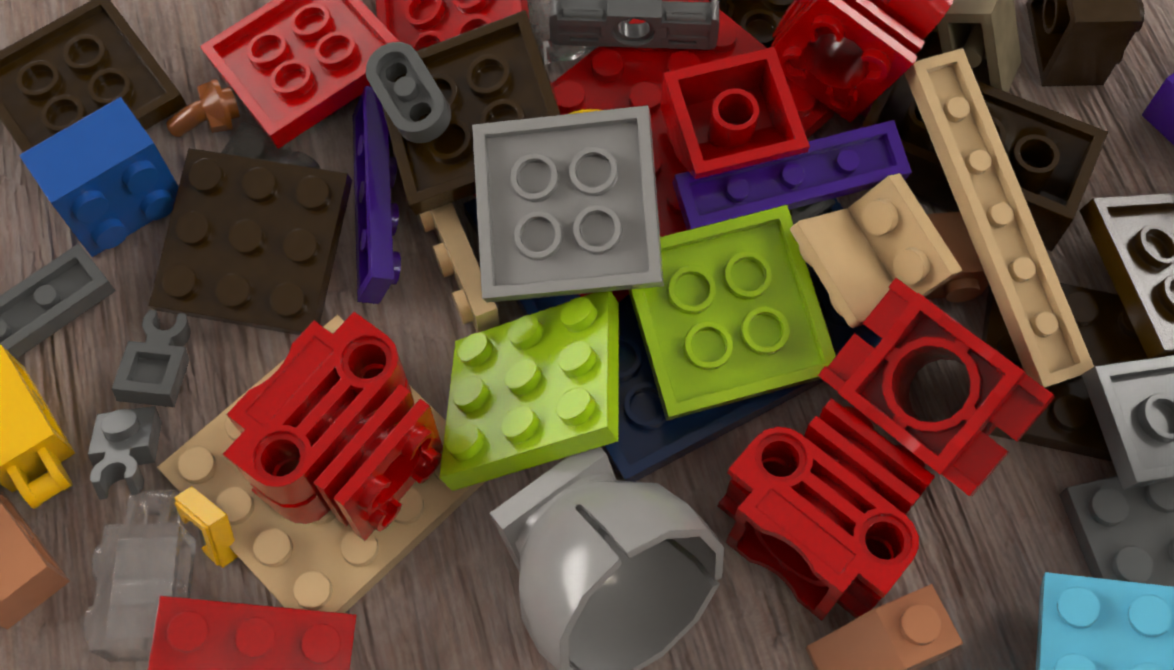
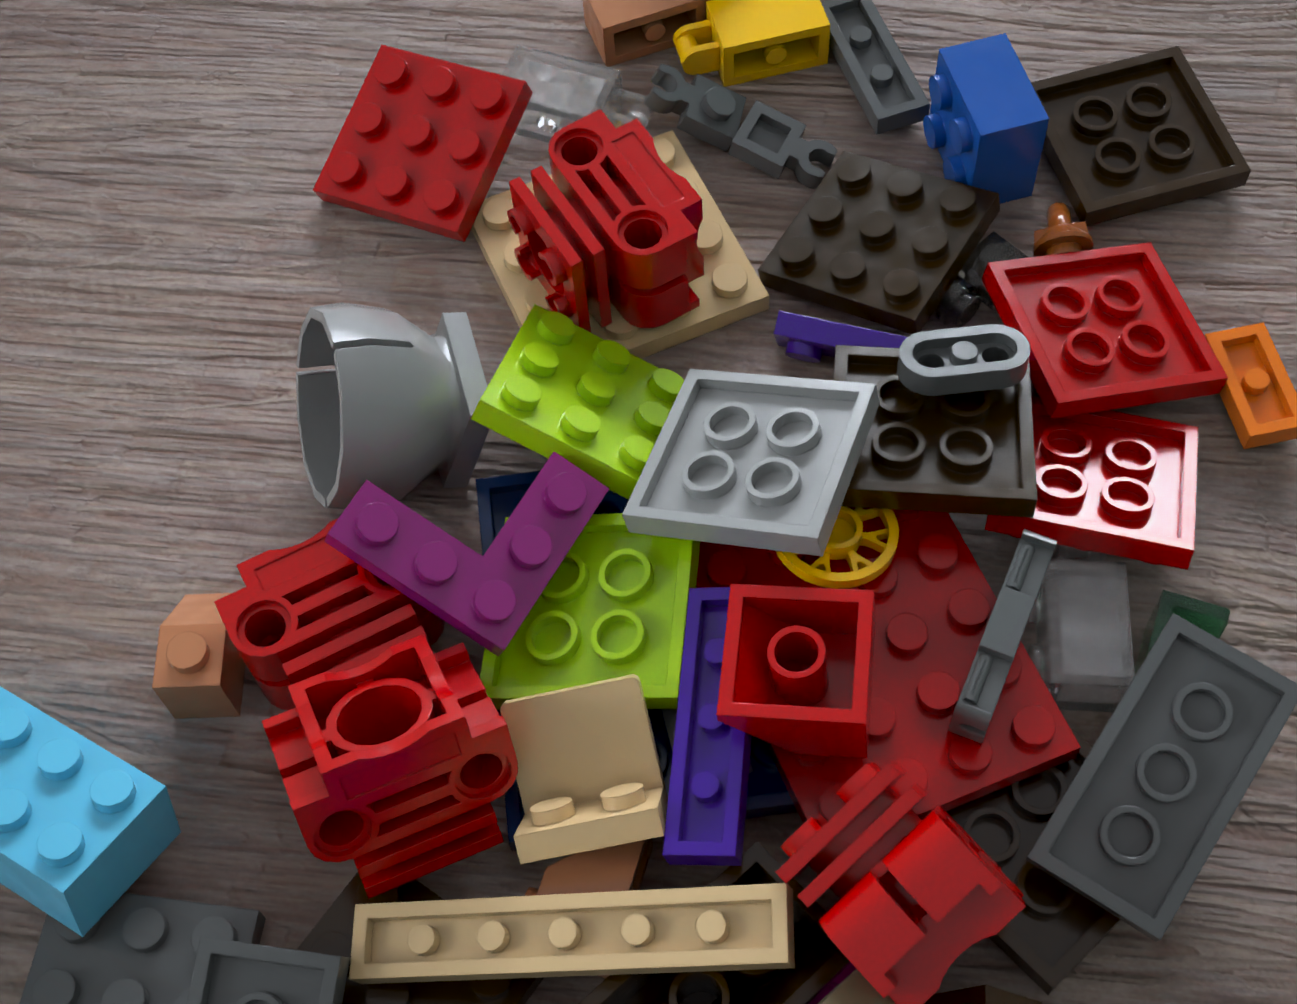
camera: 115 degrees right, 5 degrees down
none -> magenta plate [325,452,609,657]

